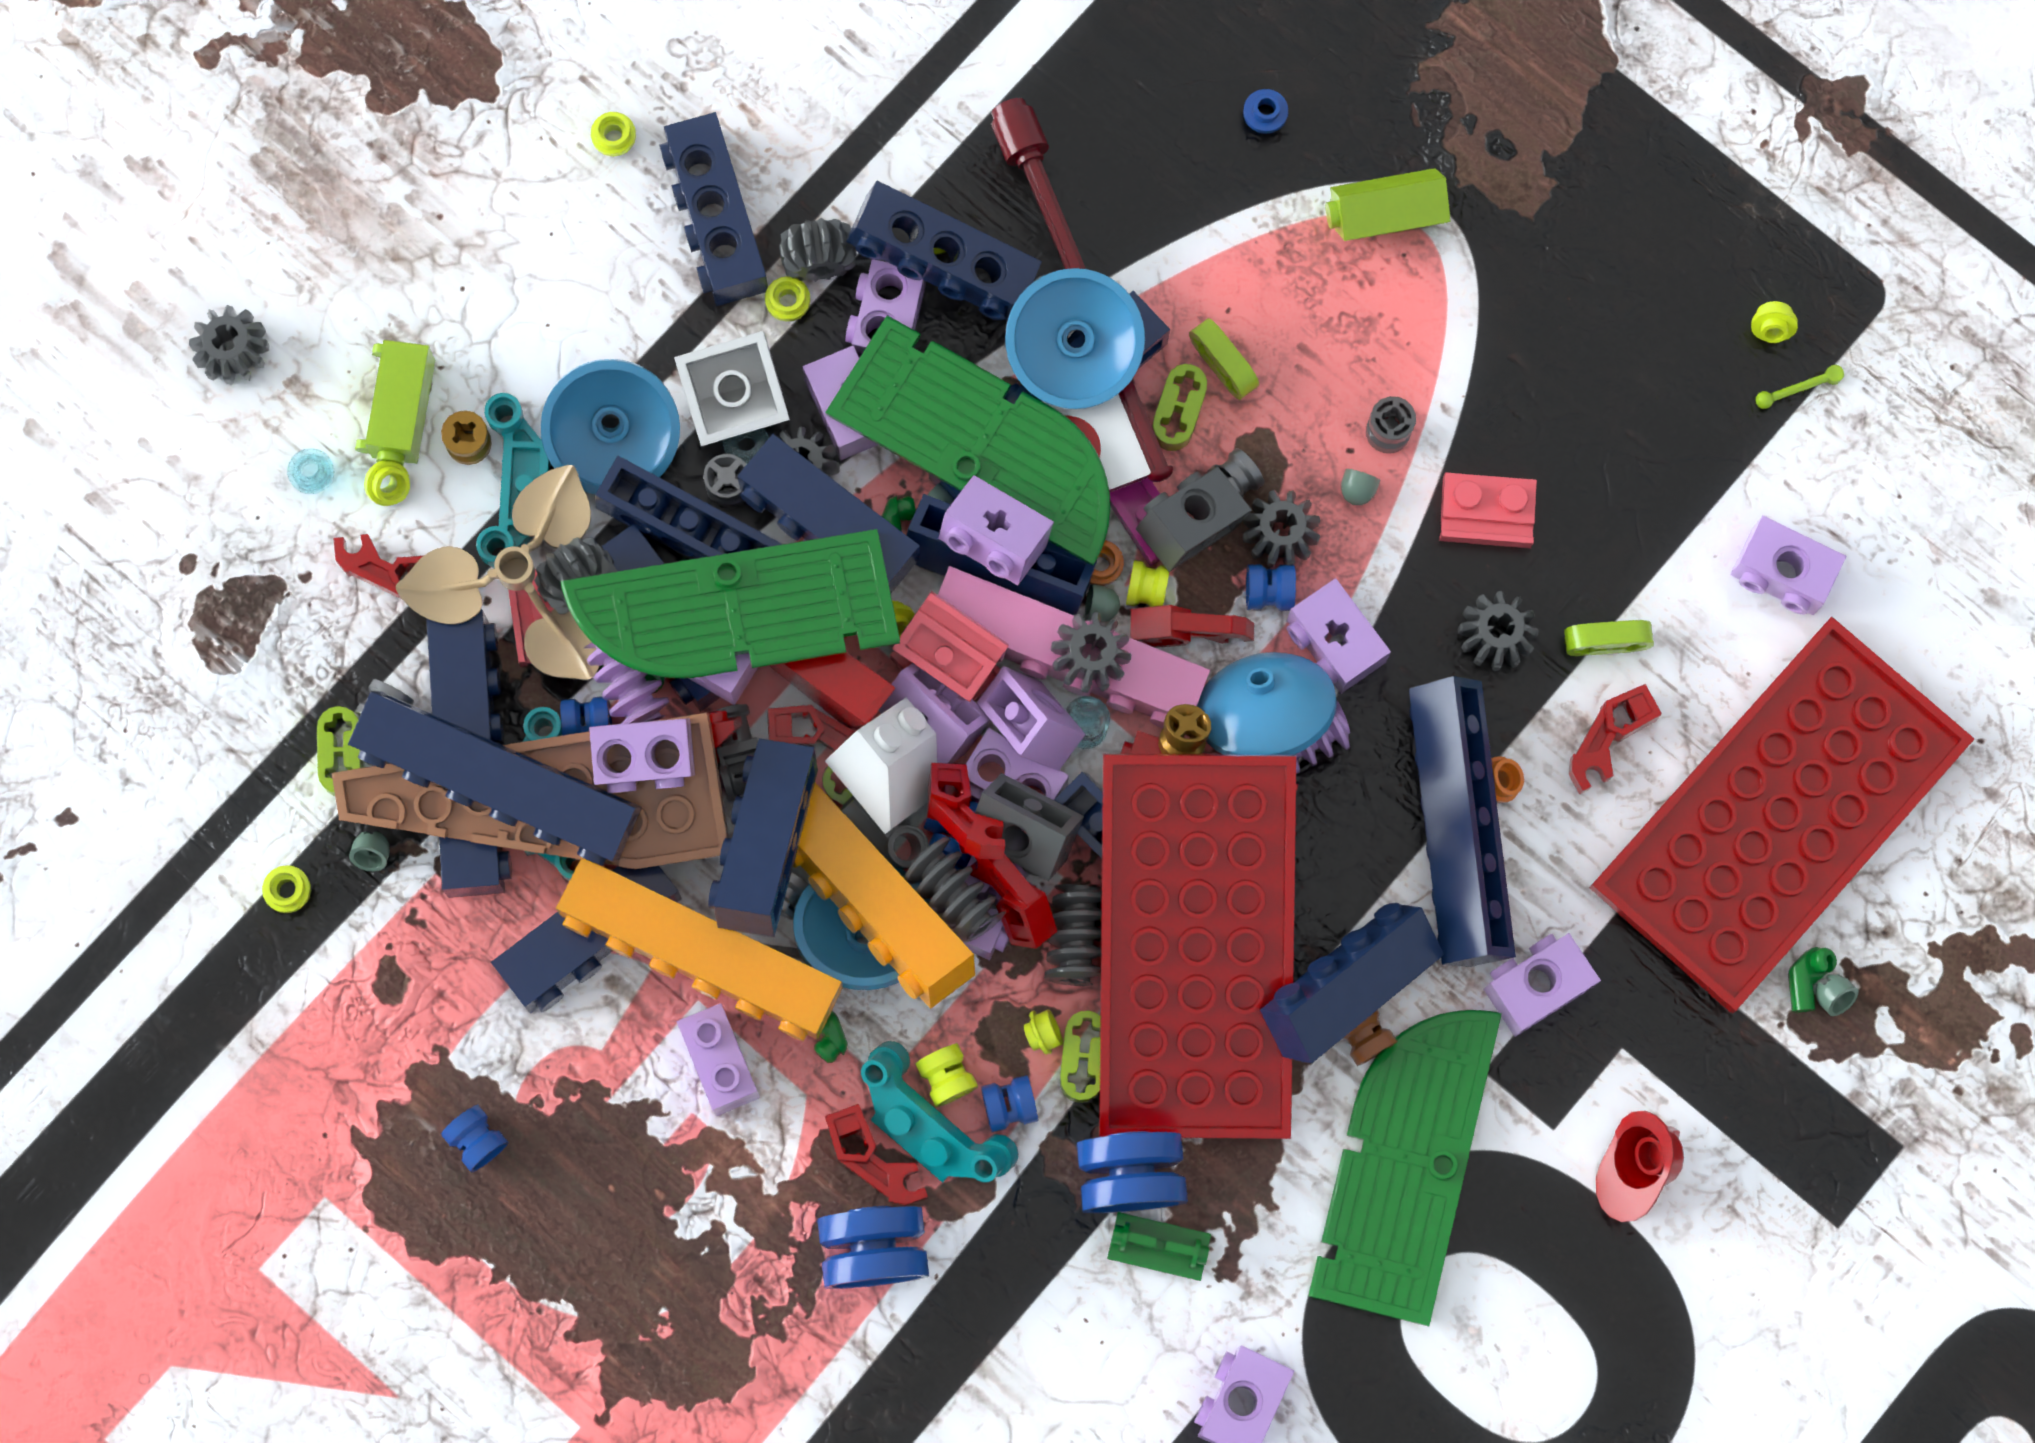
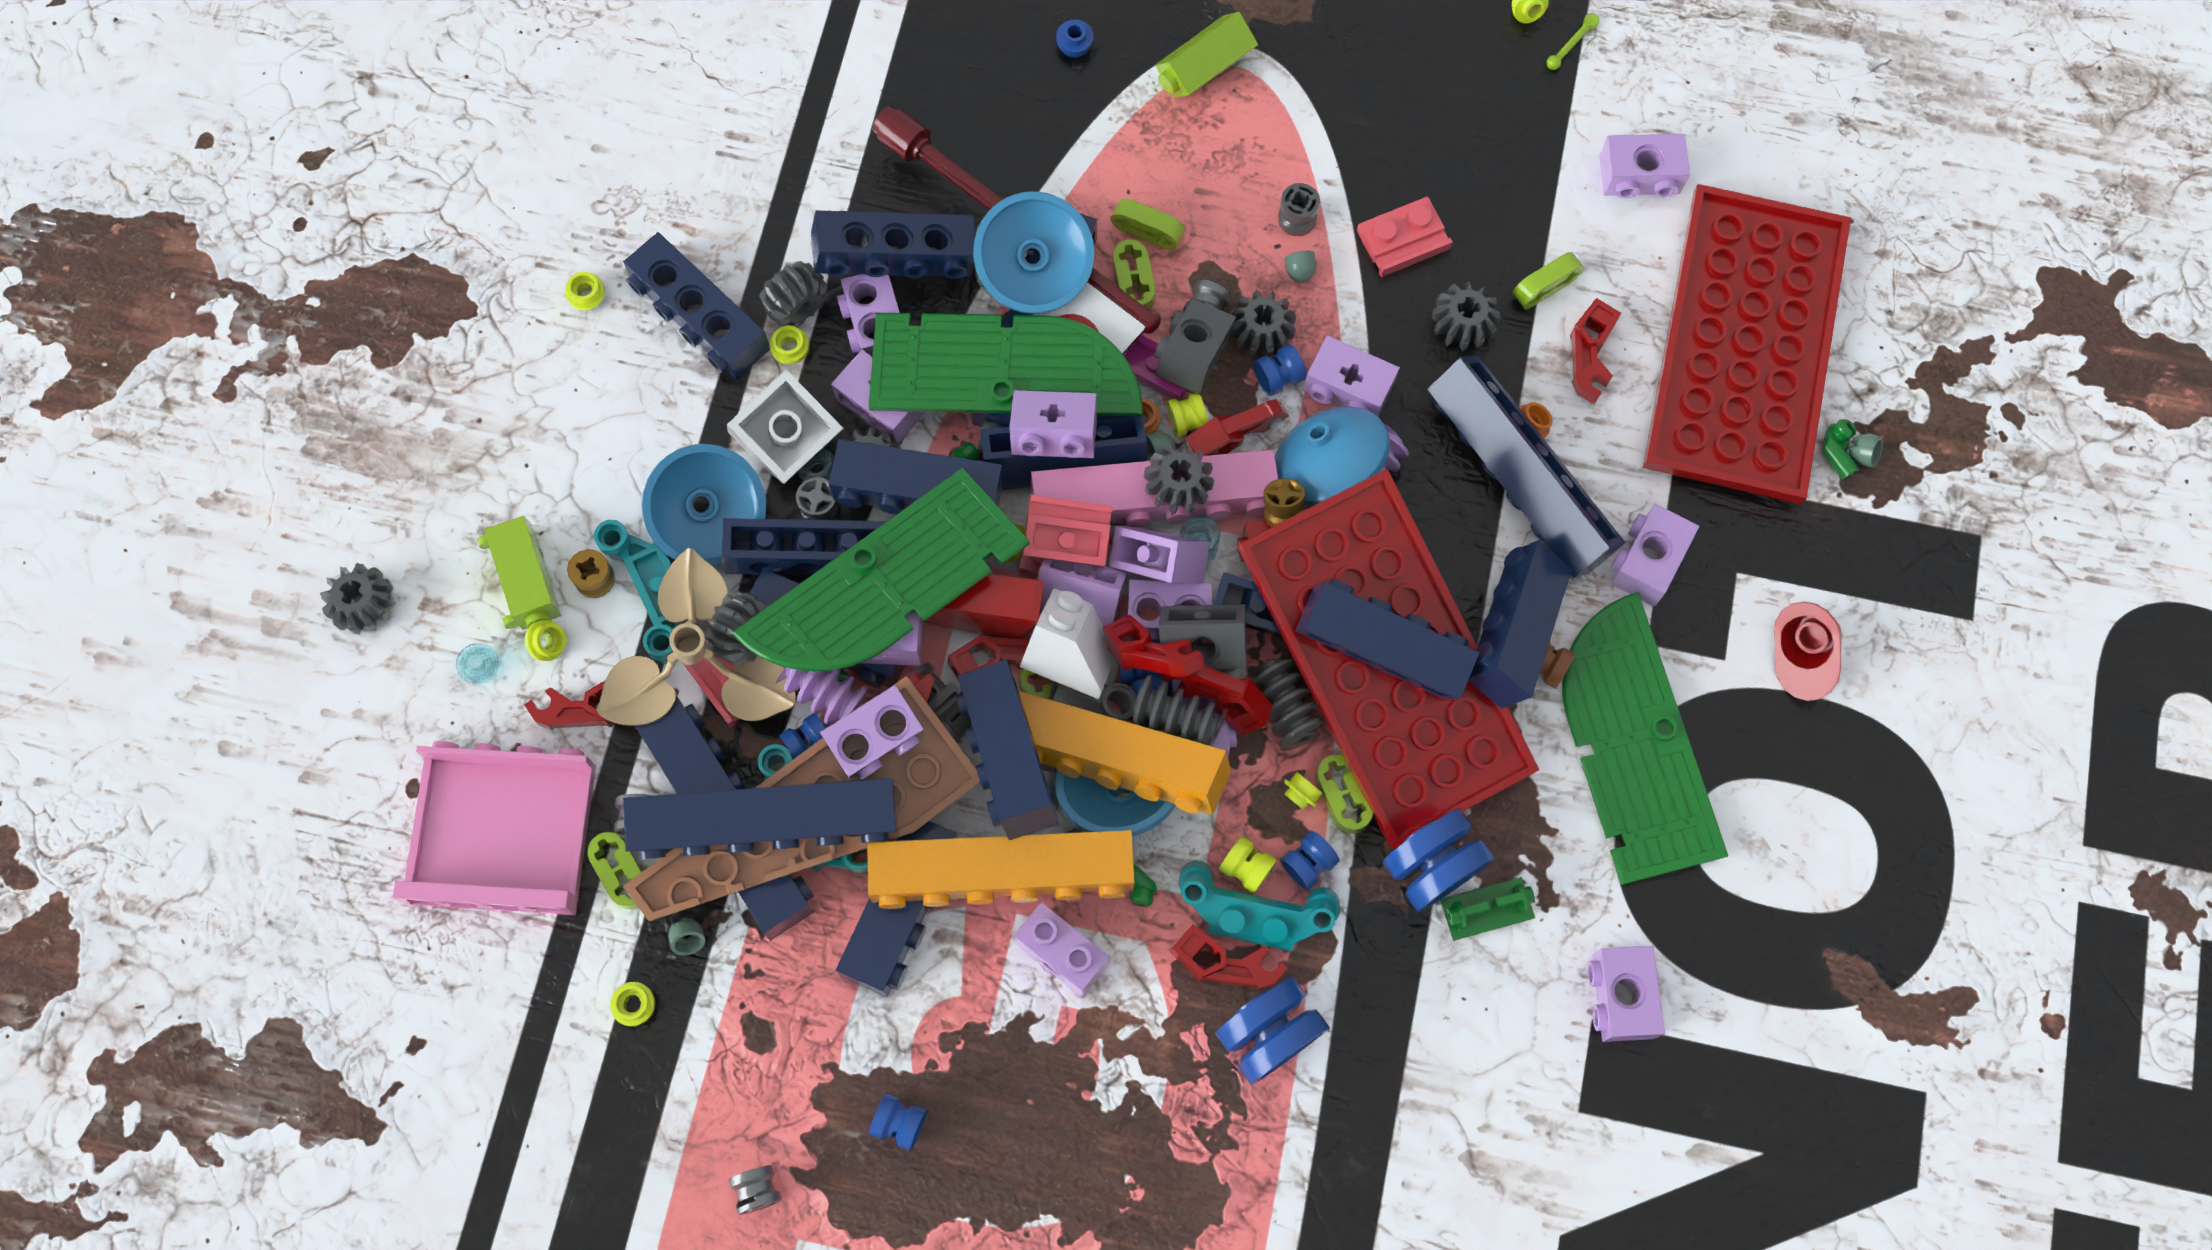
camera: 25 degrees left, 5 degrees down
none -> bright pink panel [392,741,596,915]
none -> flat silver wheel [728,1165,782,1215]
none -> dark blue brick [1295,579,1480,700]

